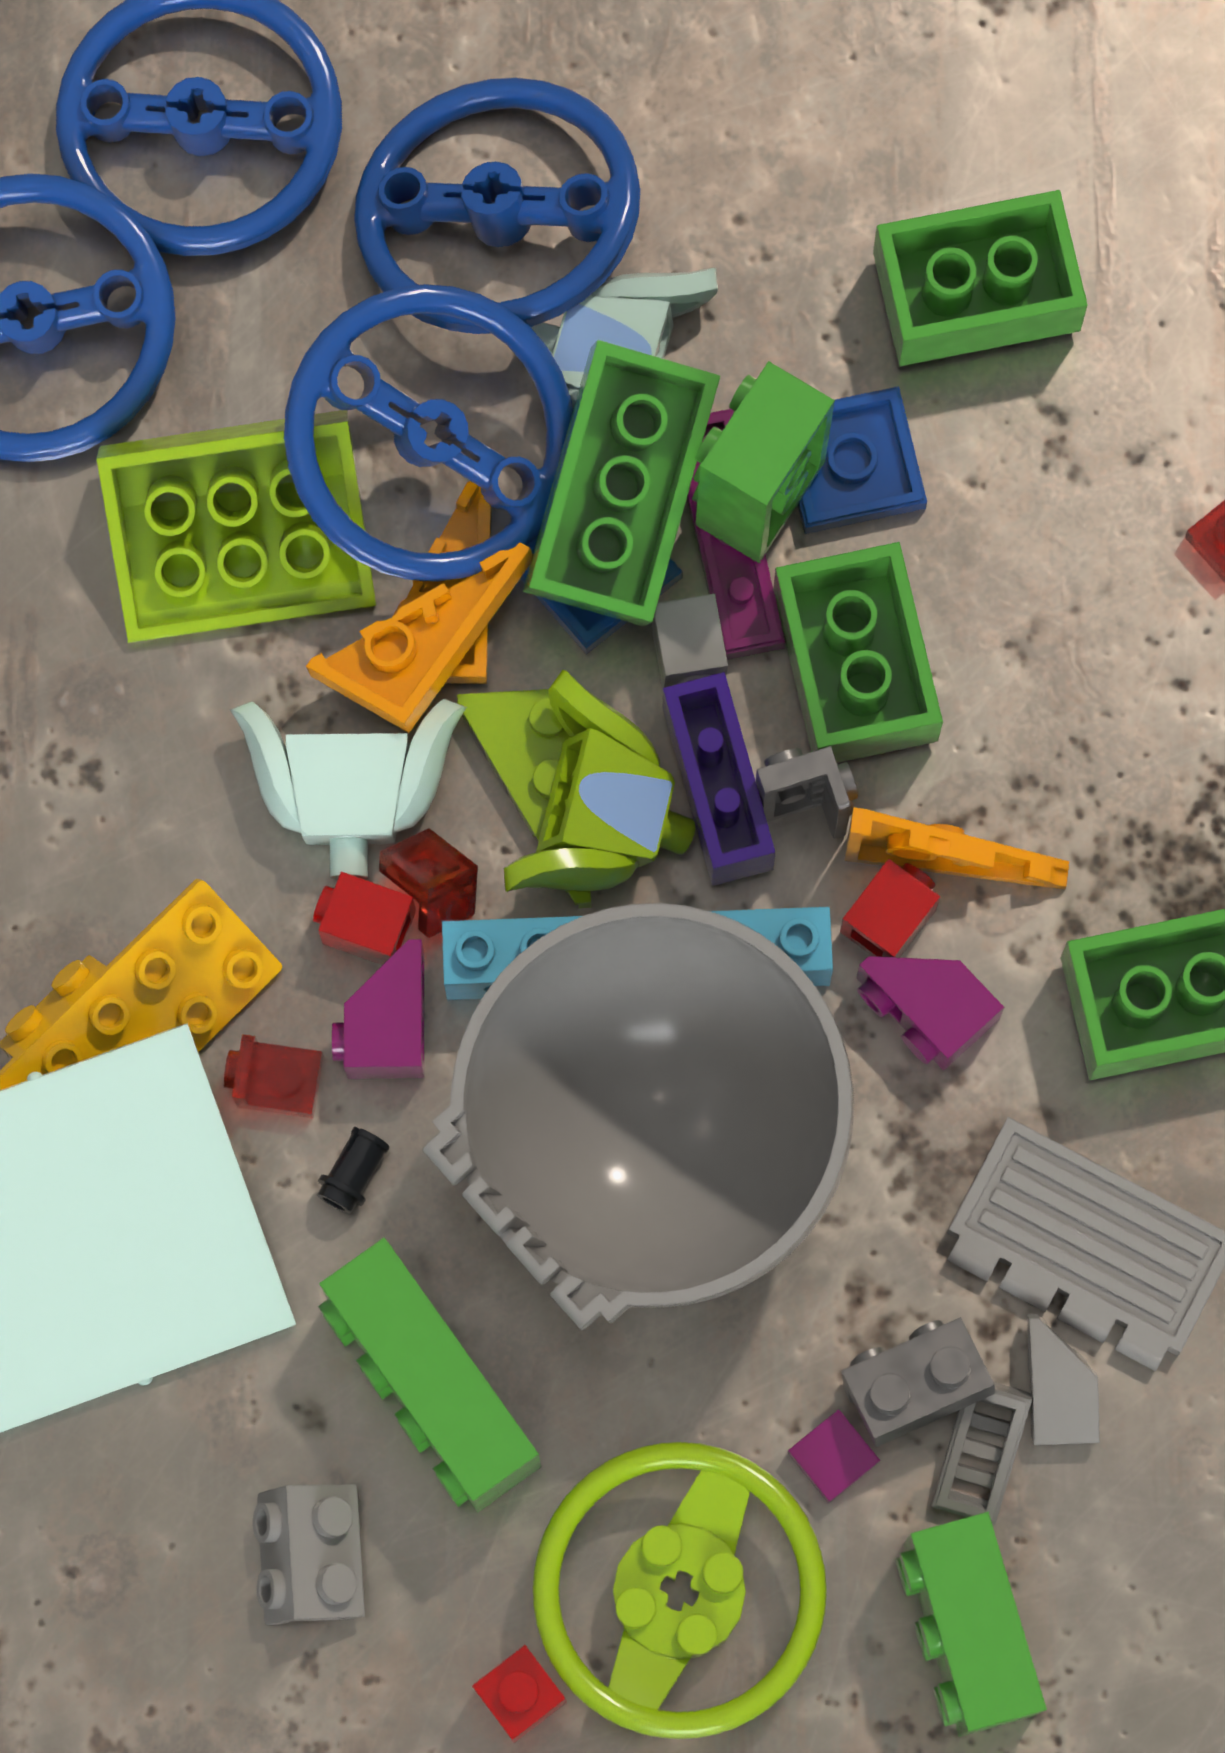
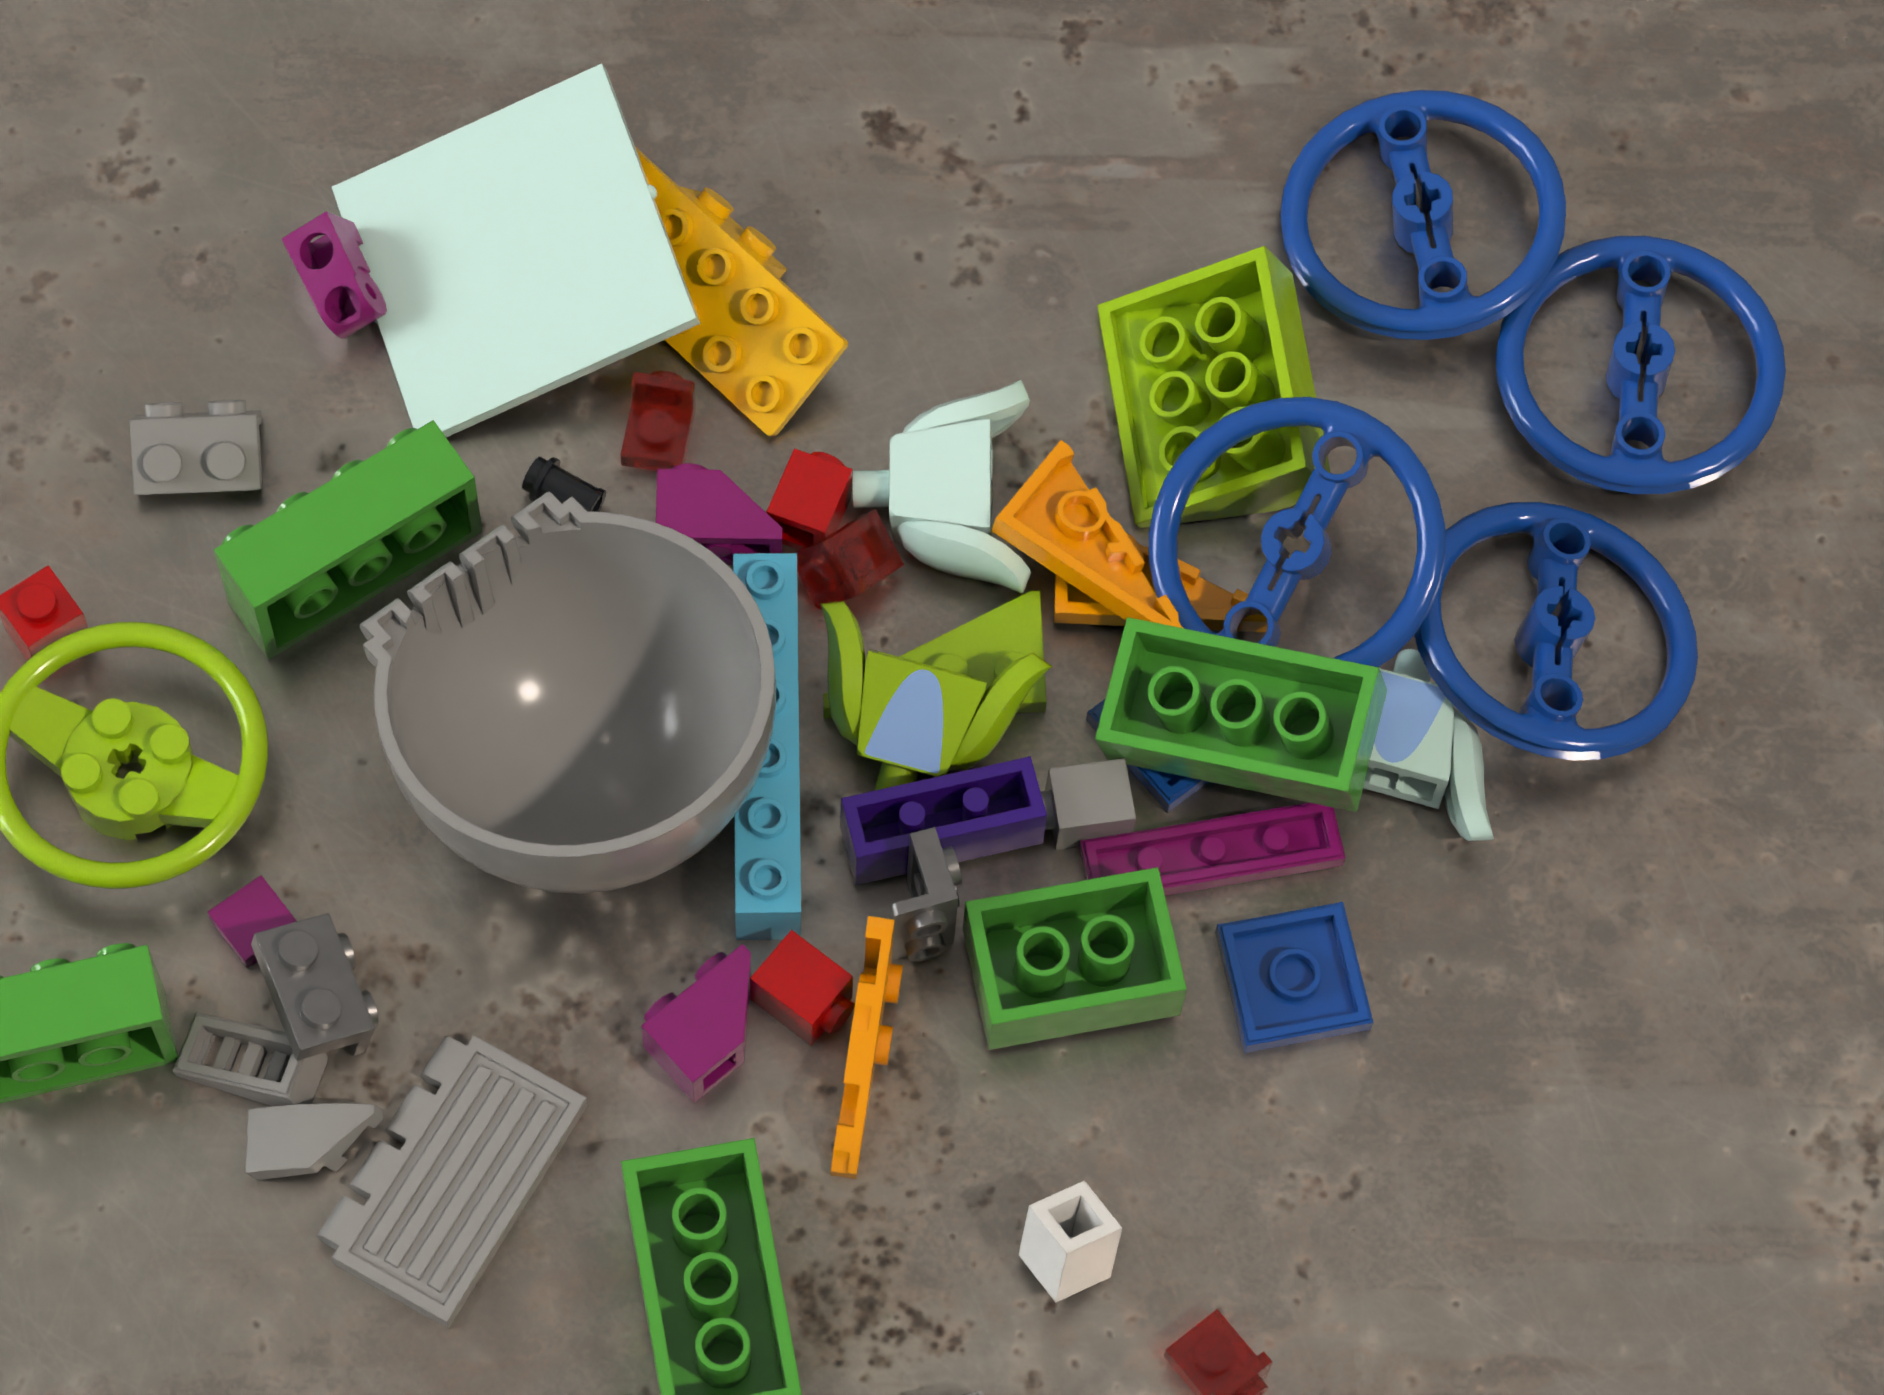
camera: 85 degrees right, 10 degrees down
bright green brick [692,361,835,563] -> none
bright green brick [873,190,1088,367] -> none
none -> magenta leg [281,211,387,339]
none -> white brick [1018,1180,1122,1303]

